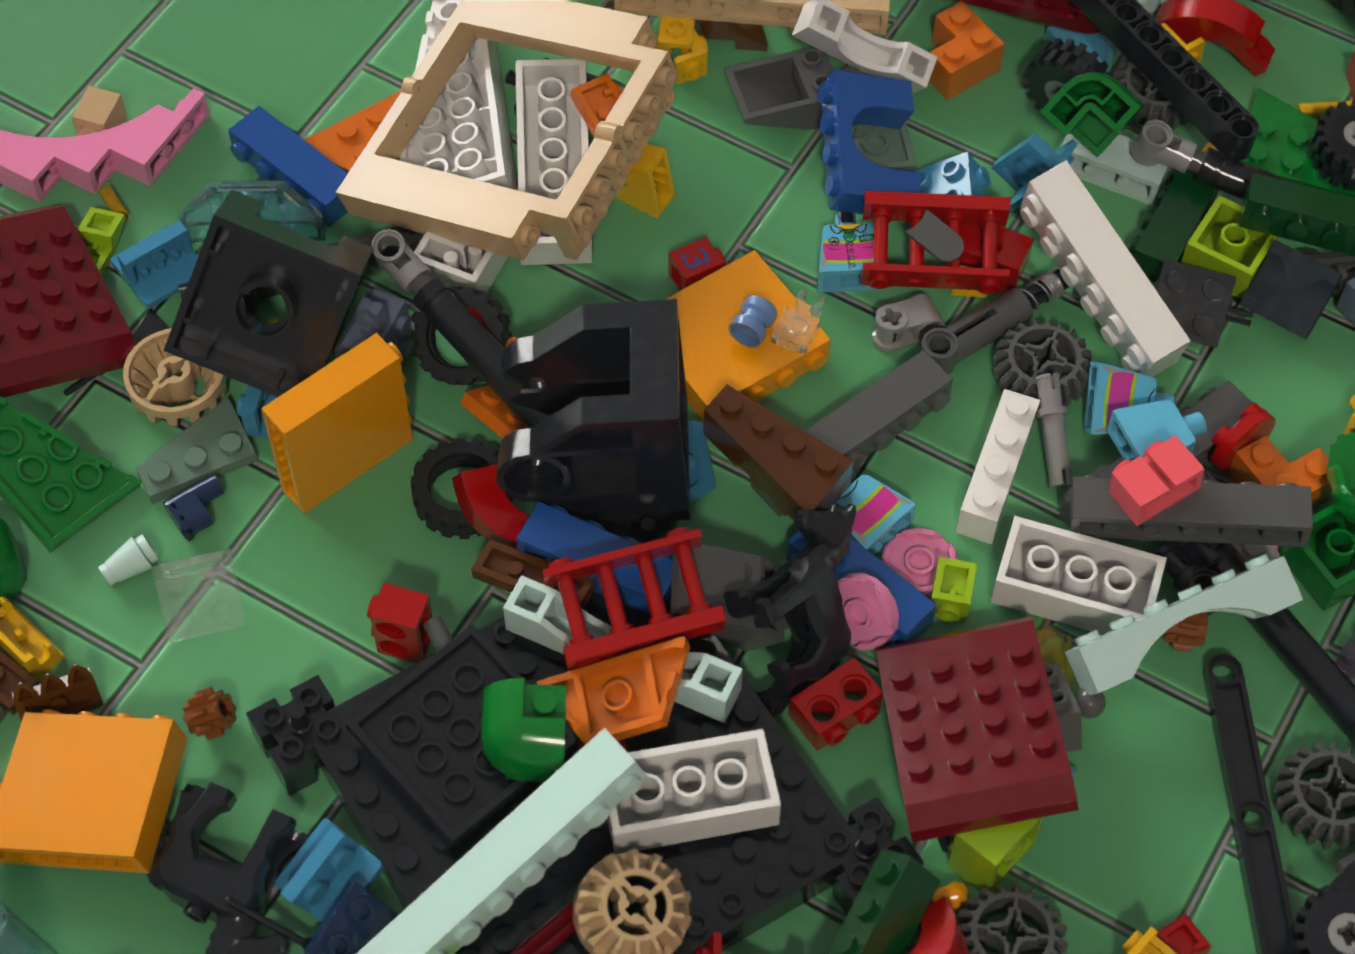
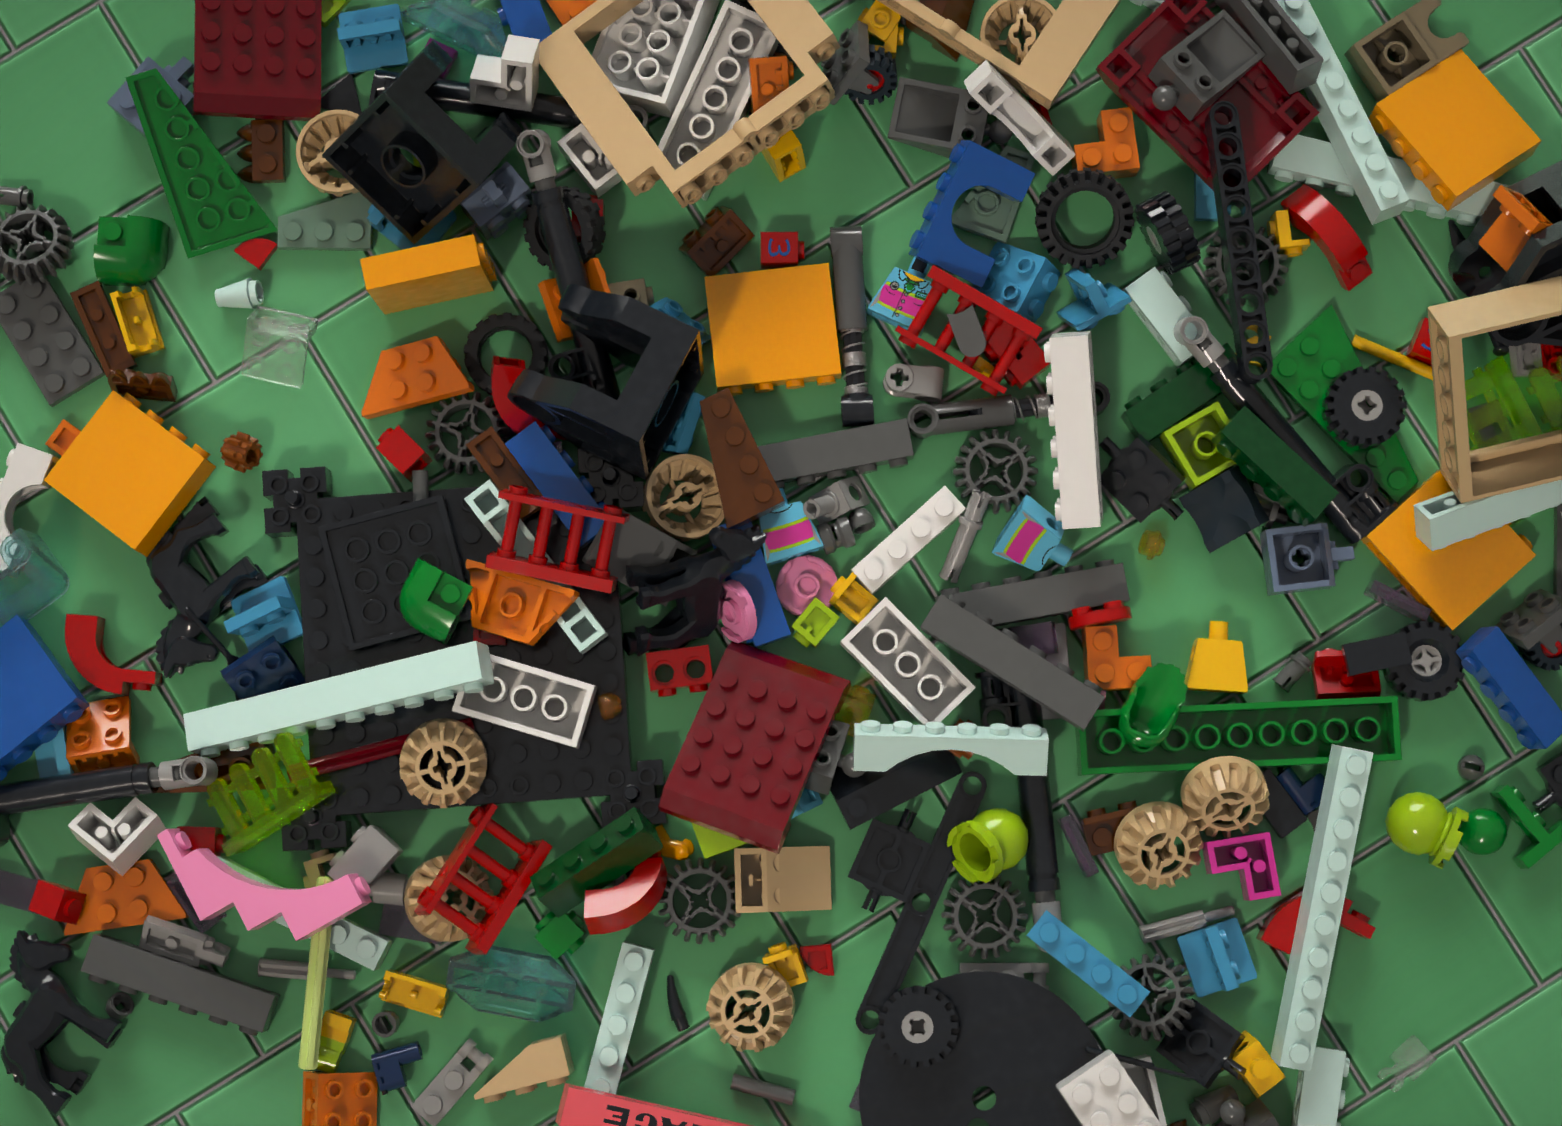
camera: 30 degrees right, 25 degrees up
dark blue piece [163,474,225,541] -> none
medium blue wheel [729,295,778,348] -> none
clear plate [771,289,825,355] -> none
green brick [1040,72,1145,157] -> none
medium azure torso [1107,399,1207,461] -> none
coral piece [1108,435,1205,526] -> none
none -> red tile [234,238,277,271]
none -> reddish brown plate [236,119,286,184]
none -> orange wing [362,336,475,419]
none -> dark grey gear [425,391,511,475]
none -> white brick [470,35,540,112]
none -> clear orange hinge [597,693,622,720]
none -> tan gear [642,454,724,542]
none -> reddish brown bracket [679,206,755,276]
none -> tan slope [734,846,832,913]
none -> light grey bracket [803,476,870,524]
none -> dark grey wheel [816,516,856,555]
none -> dark grey plate [821,20,897,105]
none -> yellow bracket [829,572,879,626]
none -> piece [830,226,874,427]
none -> black wedge [830,750,963,830]
none -> black plate [847,808,931,913]
none -> dark grey hinge [848,508,876,534]
none -> lime tile [947,808,1028,883]
none -> black tyre [1035,168,1134,269]
none -> clear yellow plate [1138,530,1165,560]

